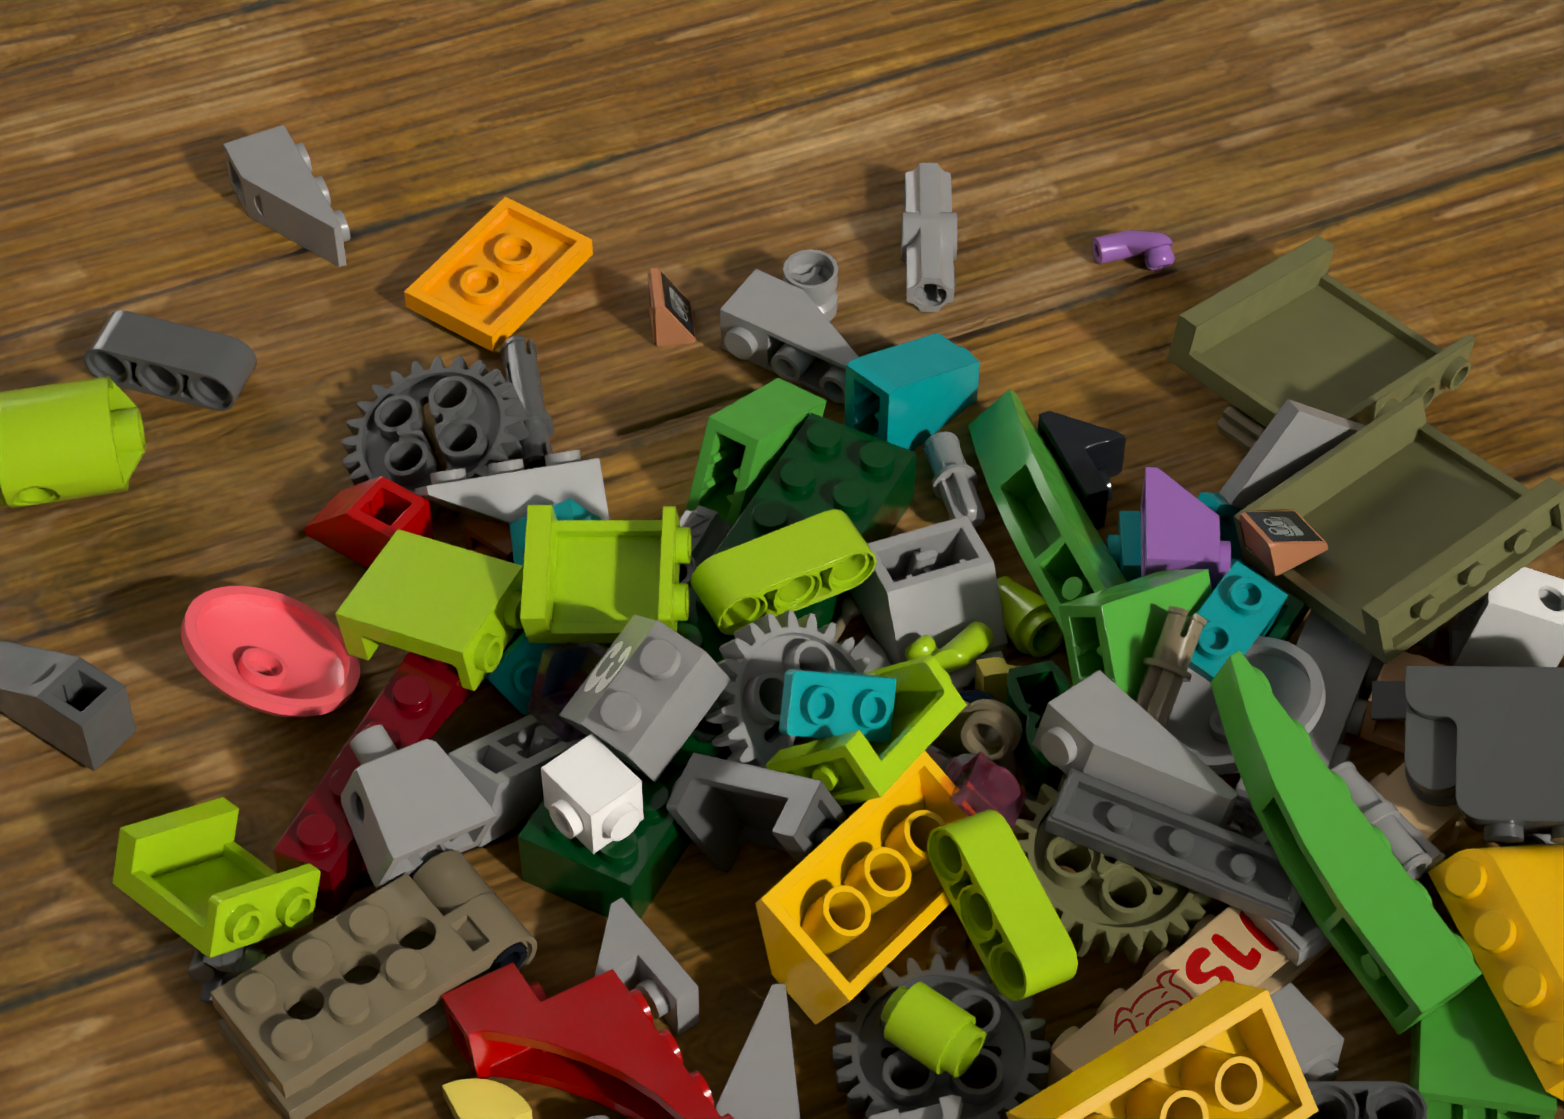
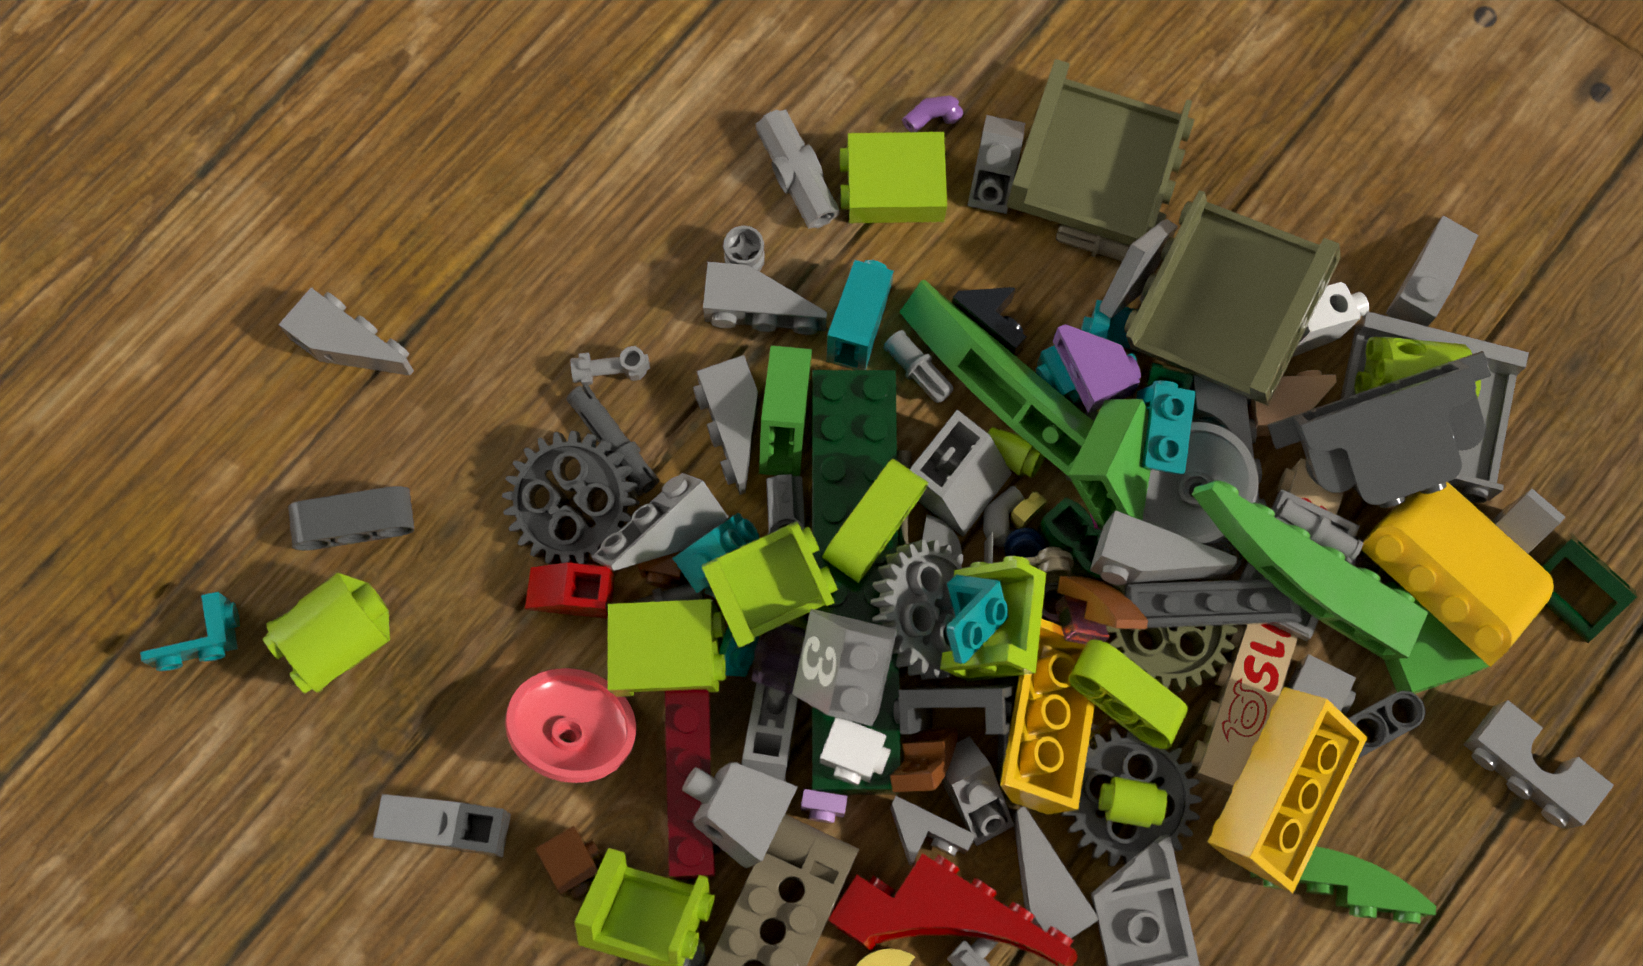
camera: 30 degrees left, 25 degrees up
light orange plate [404,196,593,352] -> none
nougat slope [647,268,696,347] -> none
lime arm [904,621,994,673] -> none
dark tan axle [1135,606,1207,728] -> none
nougat slope [1239,510,1328,576] -> none
none -> reddish brown brick [535,826,604,899]
none -> light grey bar [571,346,650,385]
none -> light grey slope [693,355,759,495]
none -> lavender plate [801,789,847,823]
none -> lime brick [839,132,947,223]
none -> dark orange slope [890,727,958,792]
none -> light grey slope [942,736,1014,846]
none -> light grey slope [967,115,1025,214]
none -> dark orange slope [1057,576,1148,629]

